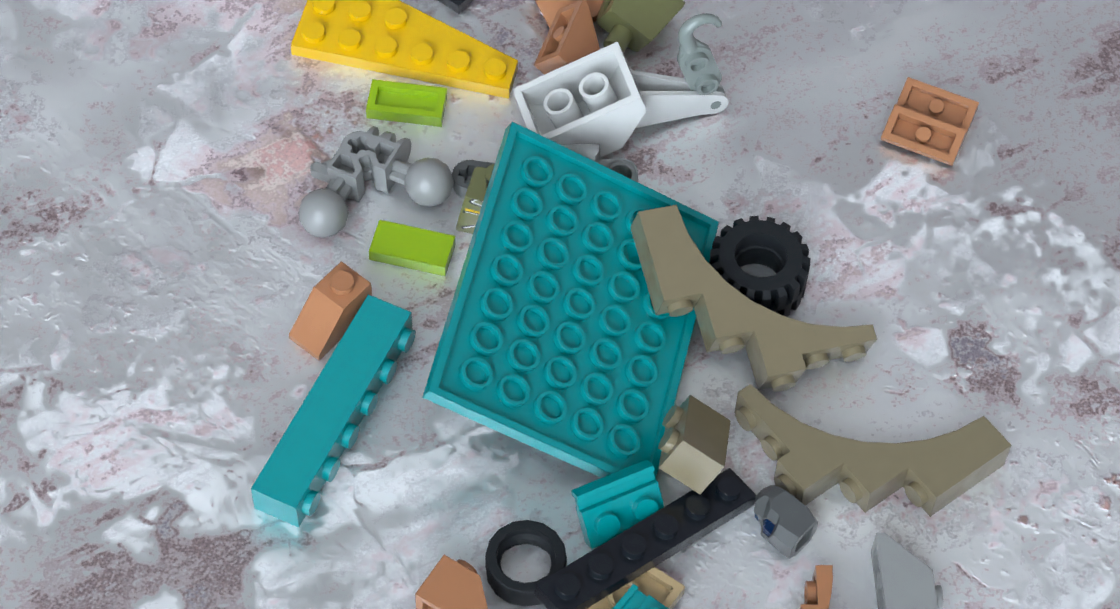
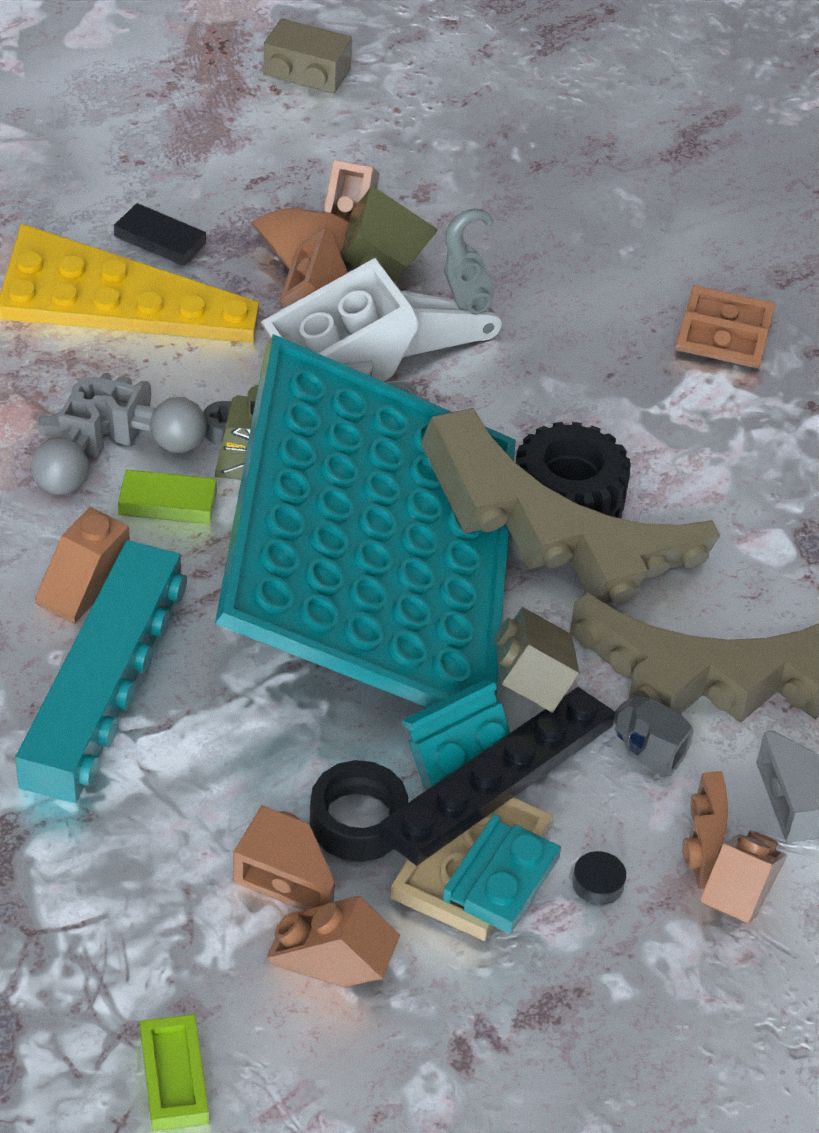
camera: 10 degrees left, 10 degrees down
lime tile [366,79,447,127] -> none

